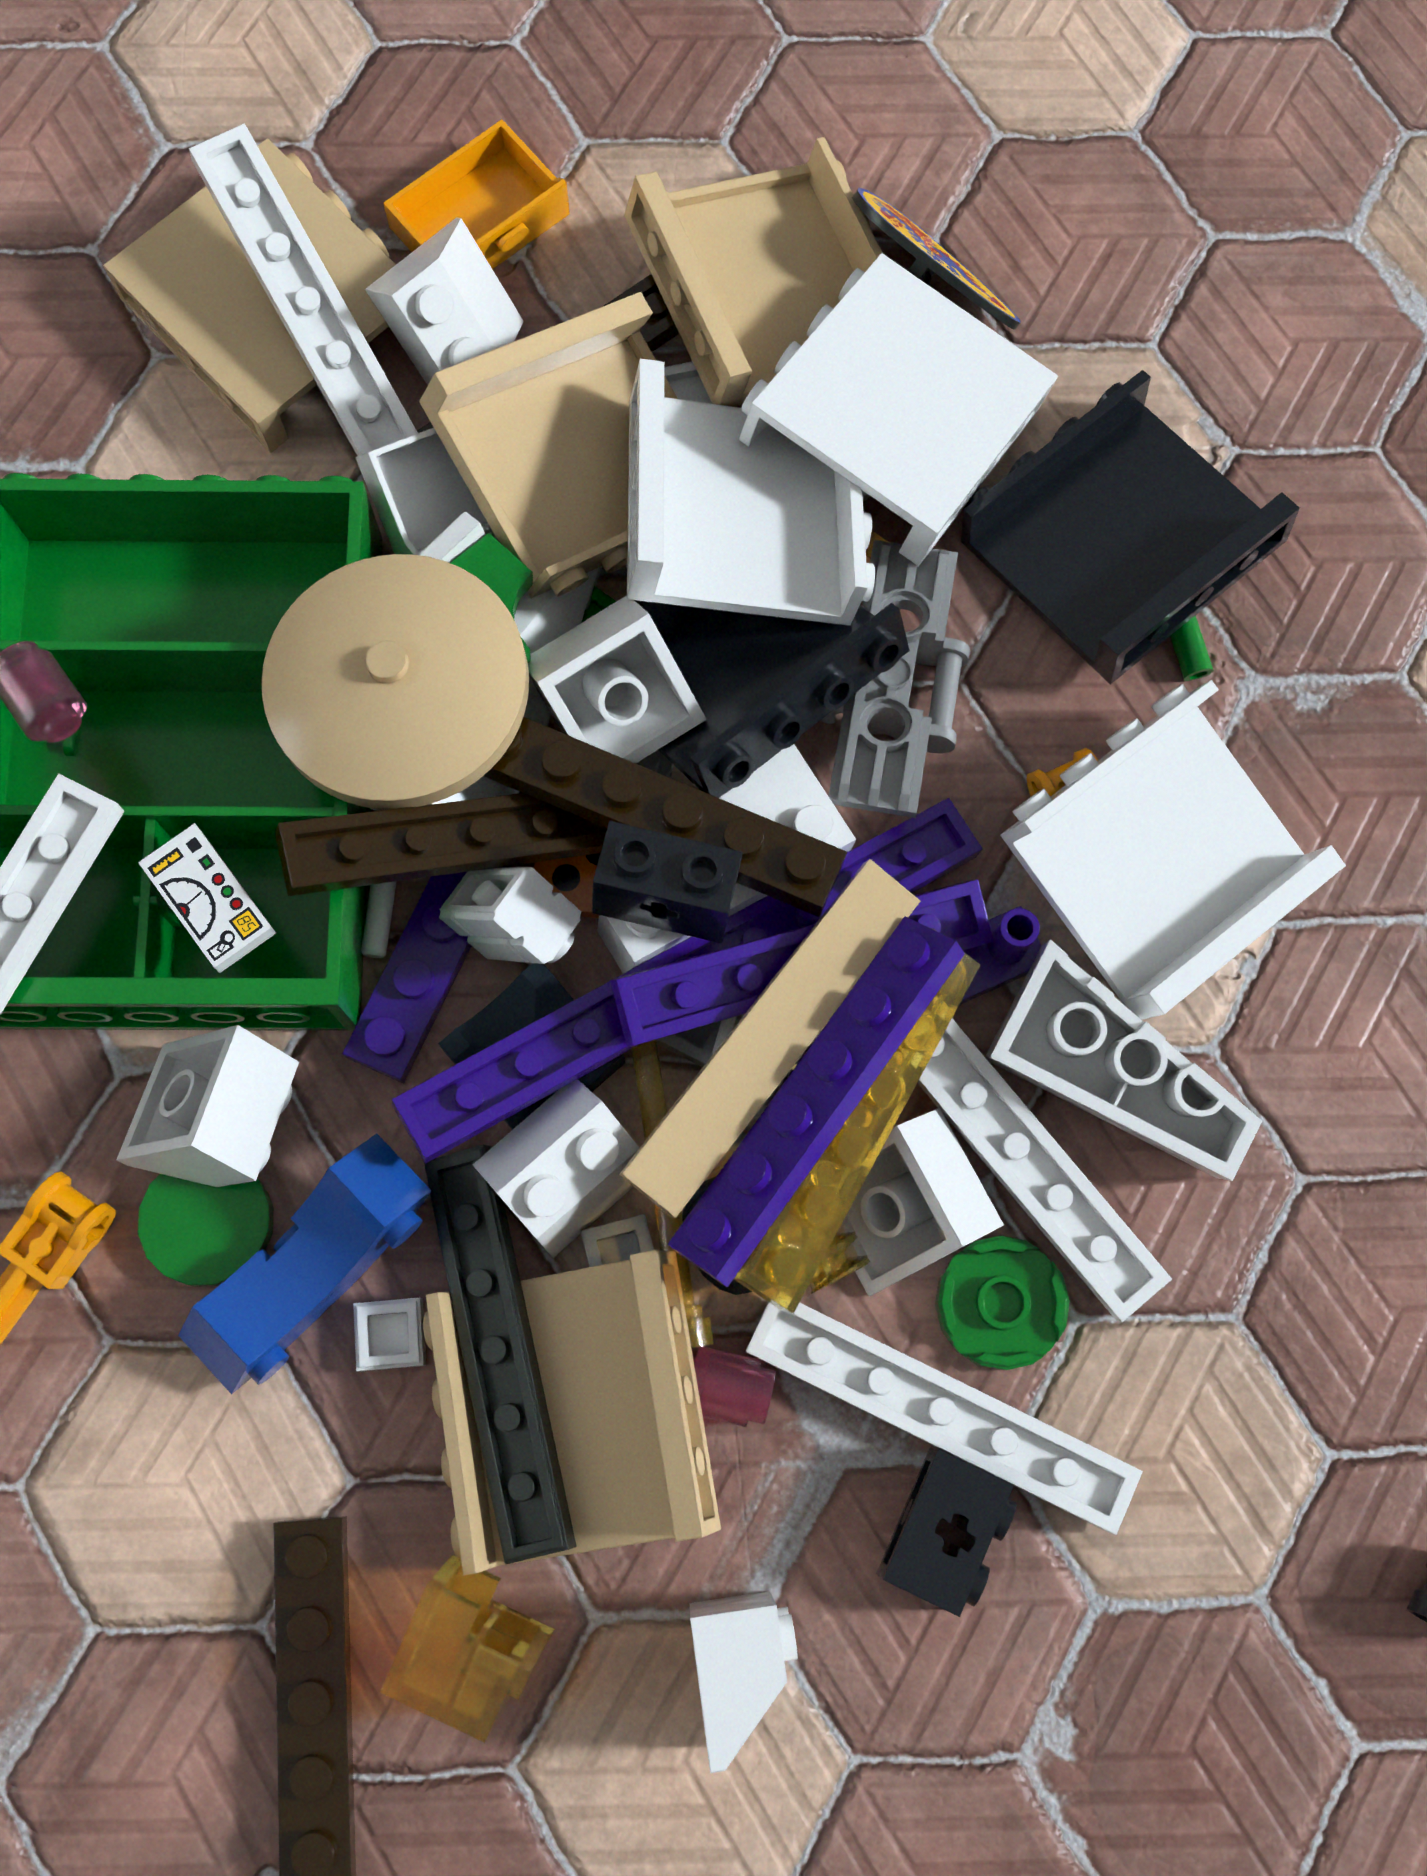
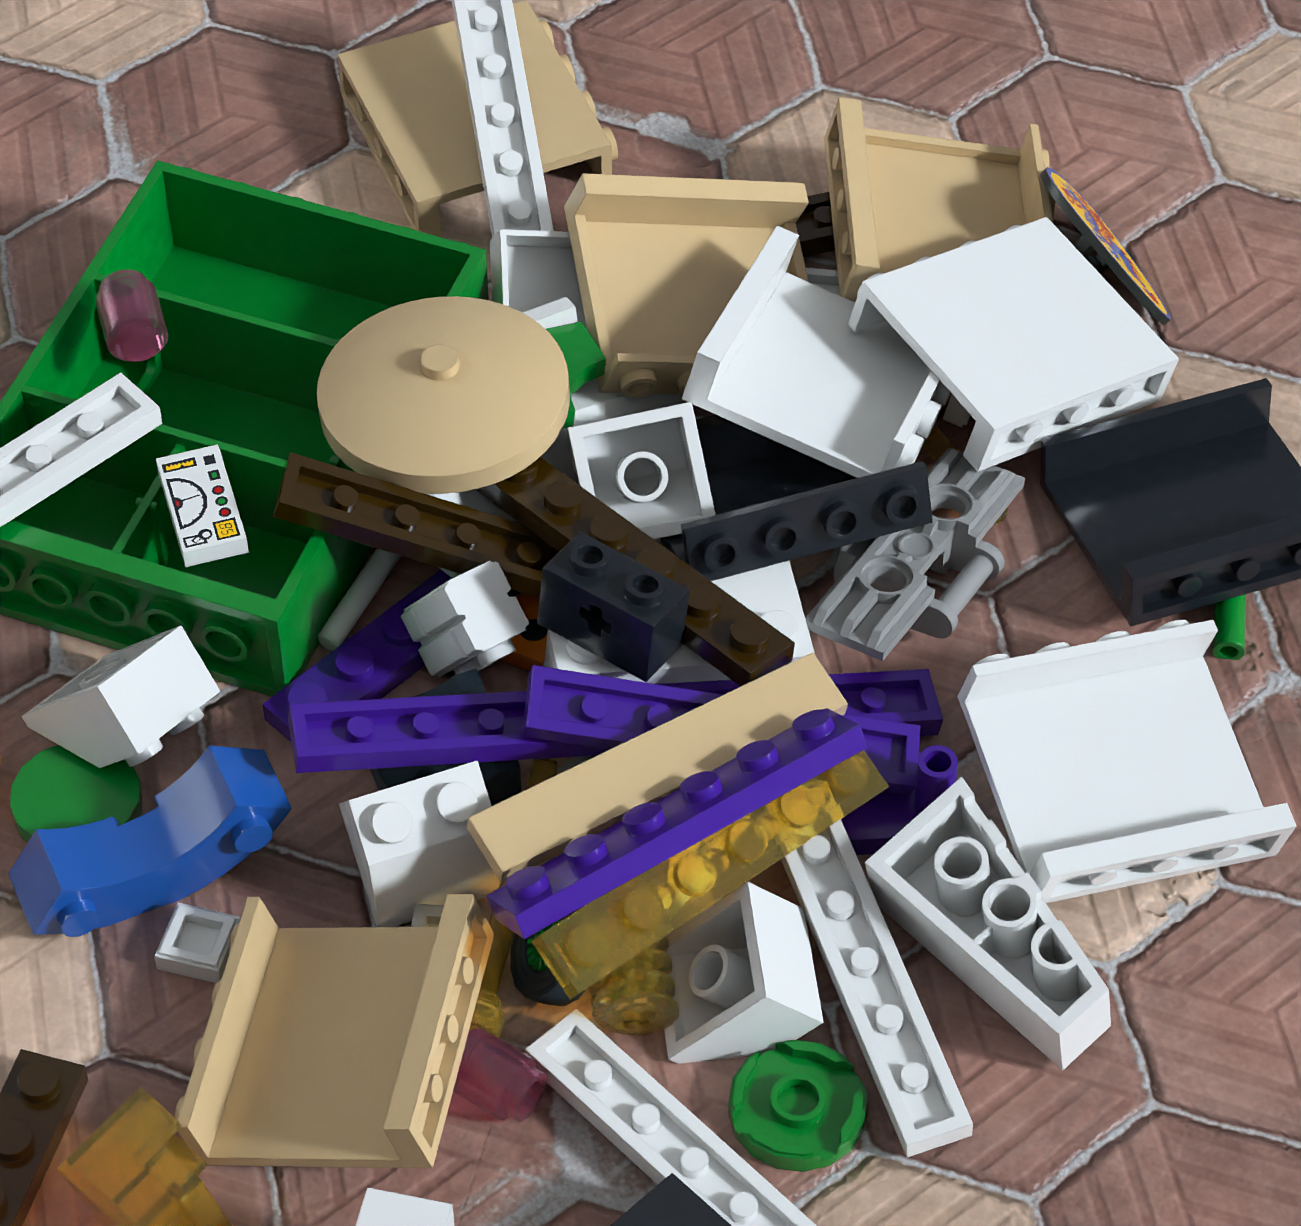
camera: 25 degrees right, 25 degrees down
white slope [365,217,524,385] -> none
light orange container [383,119,570,270] -> none
pearl dark grey tile [424,1144,577,1565] -> none

